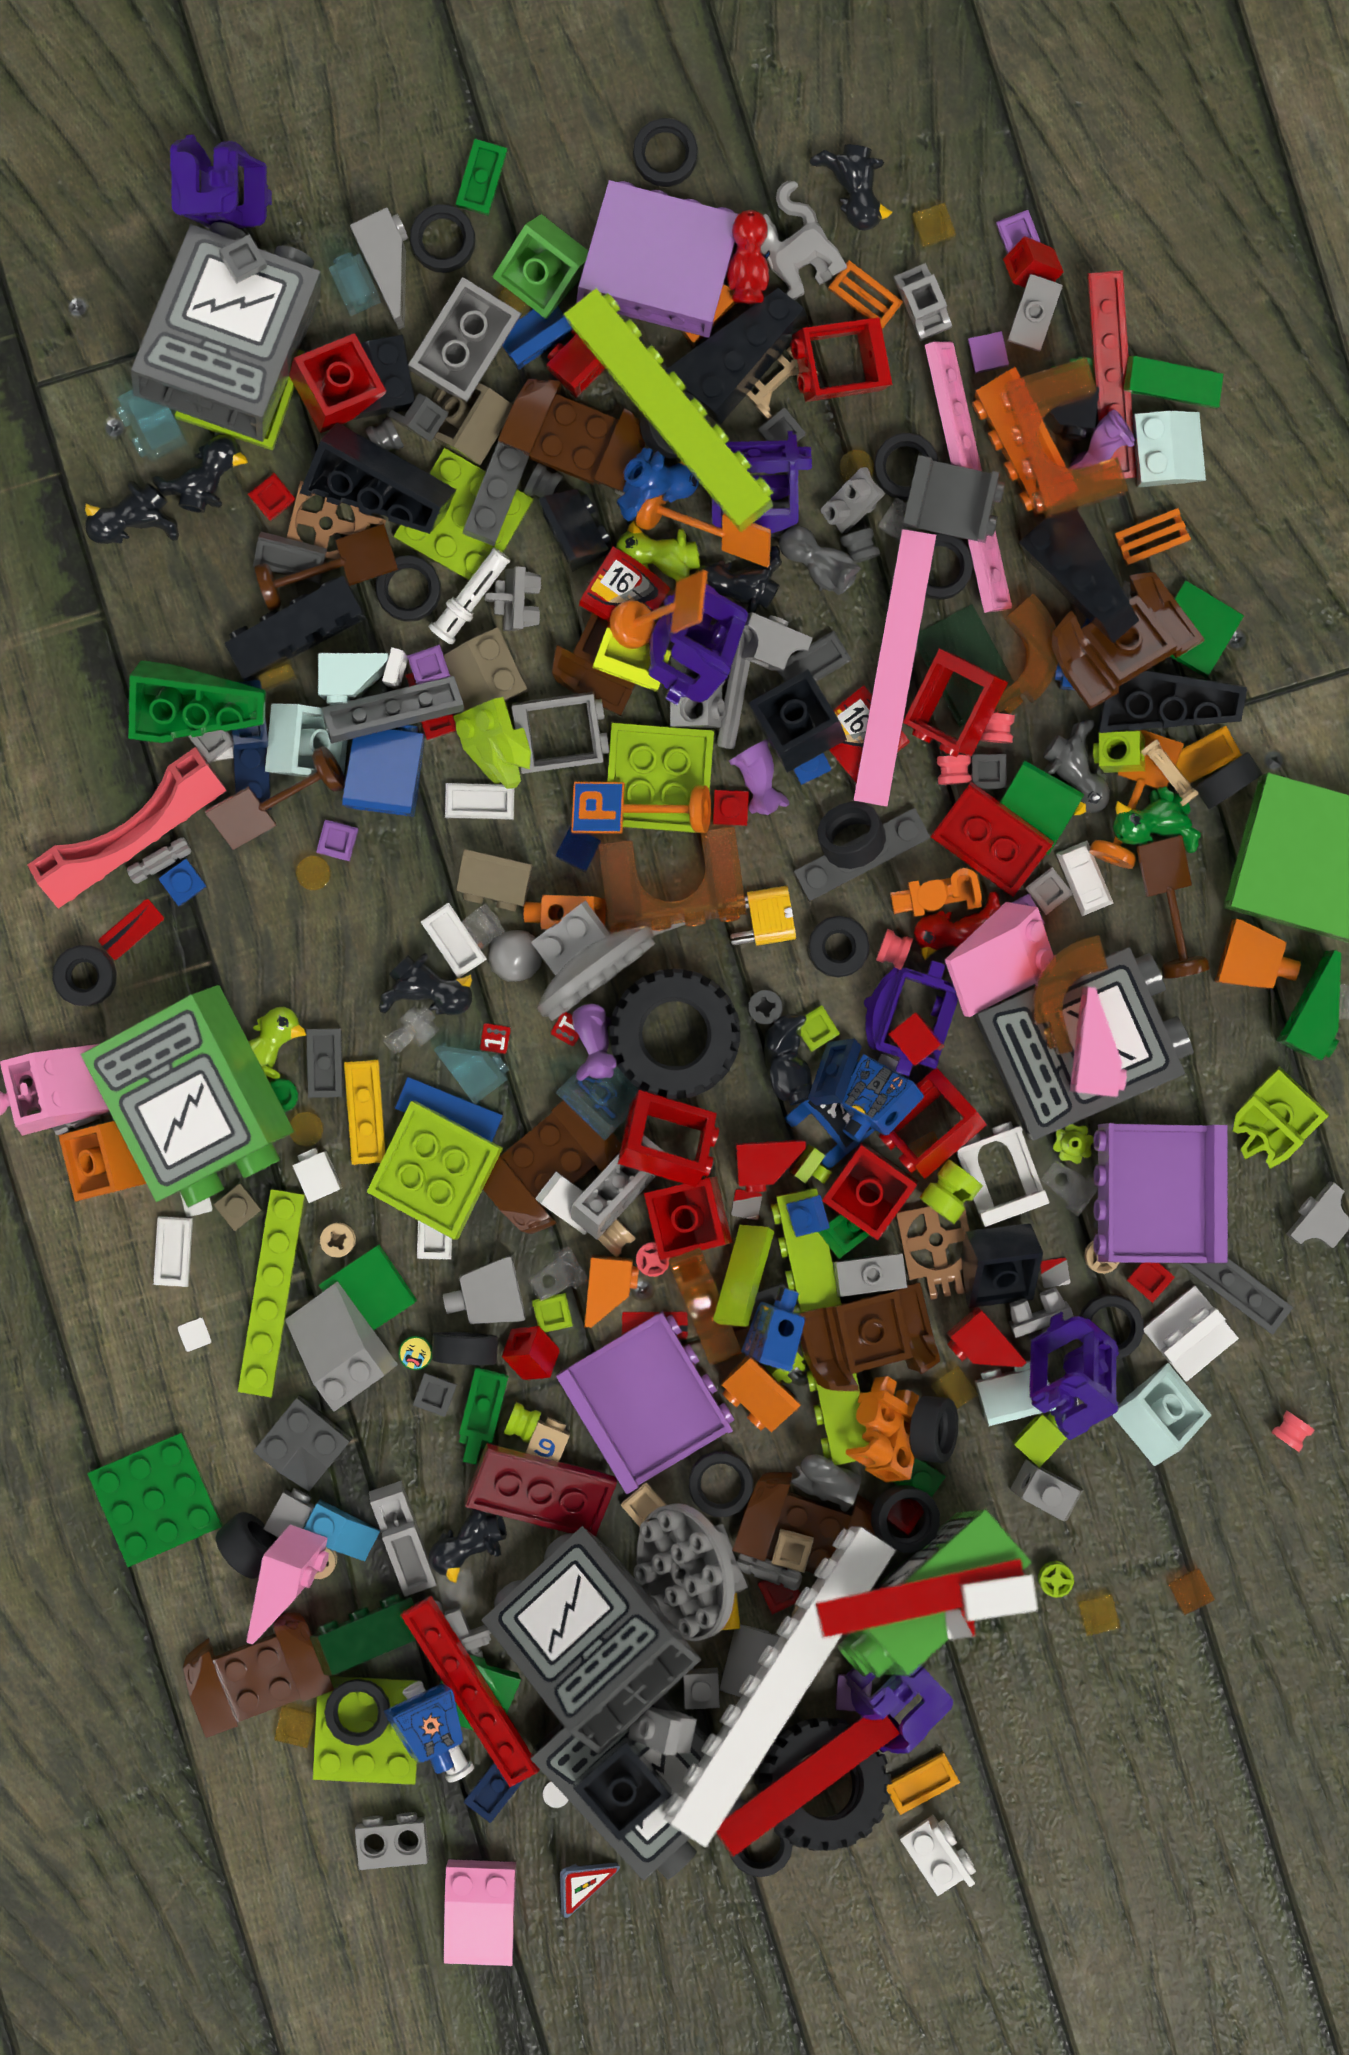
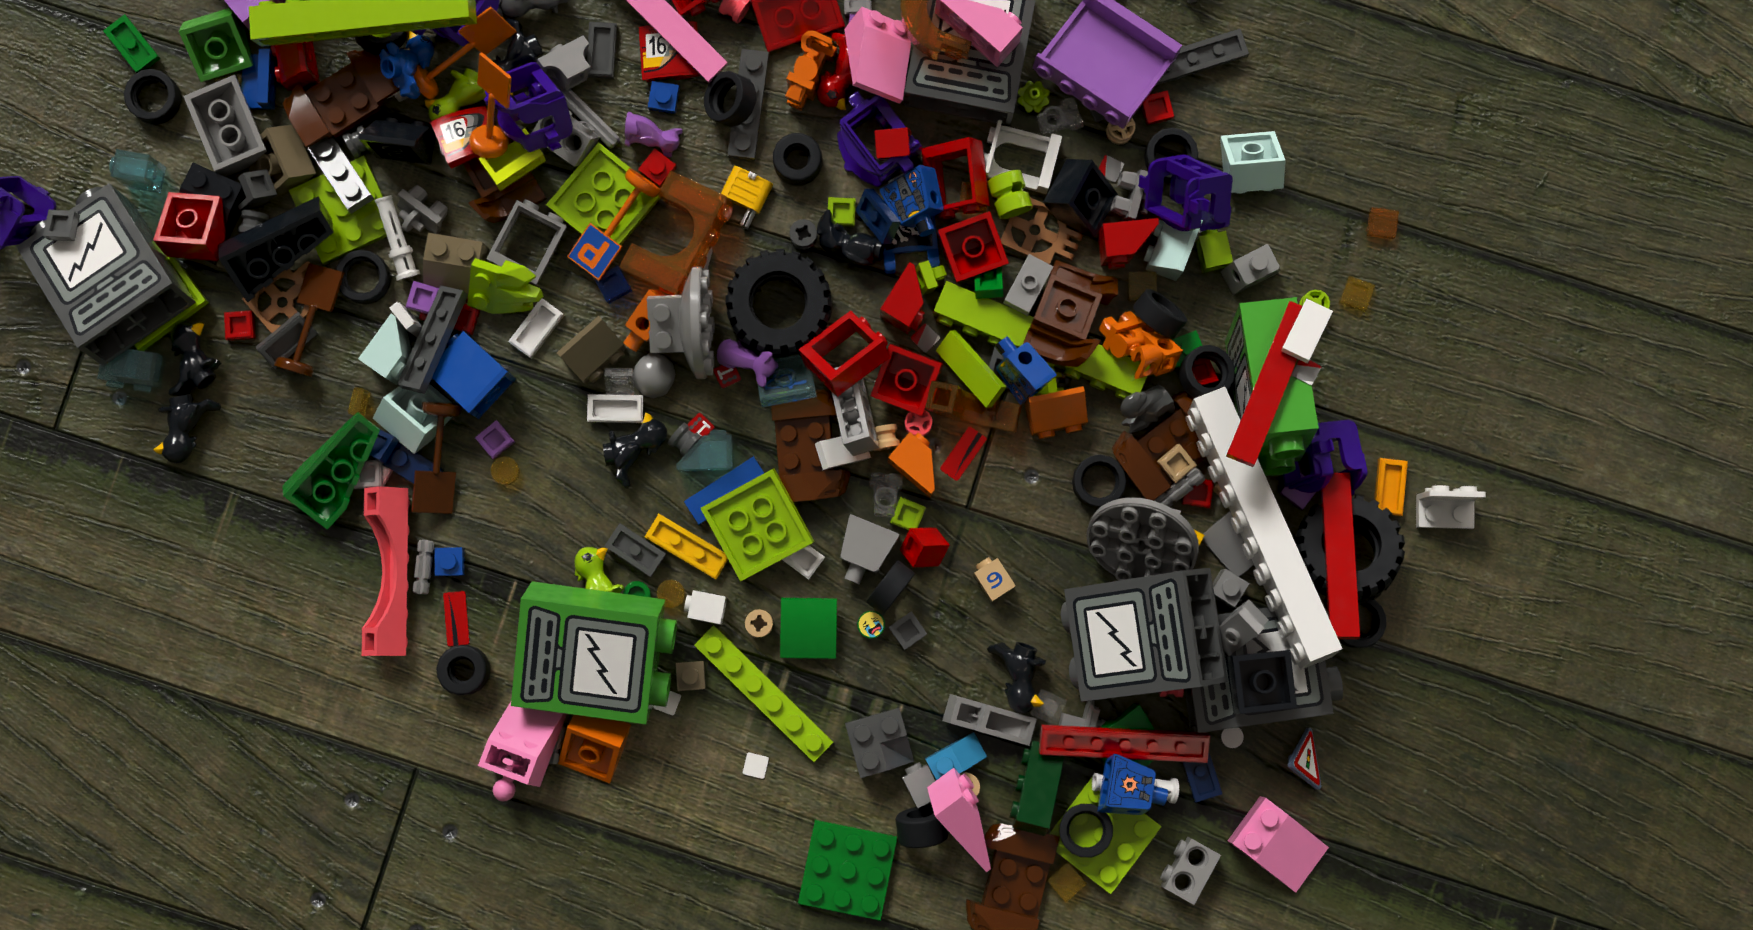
camera: 60 degrees left, 5 degrees down
white tile [153,1216,193,1287] -> none
black wedge [224,576,367,681] -> none
light grey slope [285,1281,398,1412] -> none
light grey slope [350,207,408,330] -> none
clear plate [383,1006,439,1054] -> none
green hinge [459,1367,509,1465] -> none
dark red tile [464,1443,617,1537] -> none
lime wheel [504,1402,542,1444] -> none
medium lavender panel [556,1311,735,1494] -> none
tan tile [620,1482,667,1527] -> none
black brick [748,670,847,773] -> none
blue plate [786,1195,830,1237] -> none
coral wheel [876,929,913,969] -> none
white bracket [1144,1285,1239,1382] -> none
coral wheel [1271,1410,1315,1452] -> none
none -> dark grey wheel [667,422,702,458]

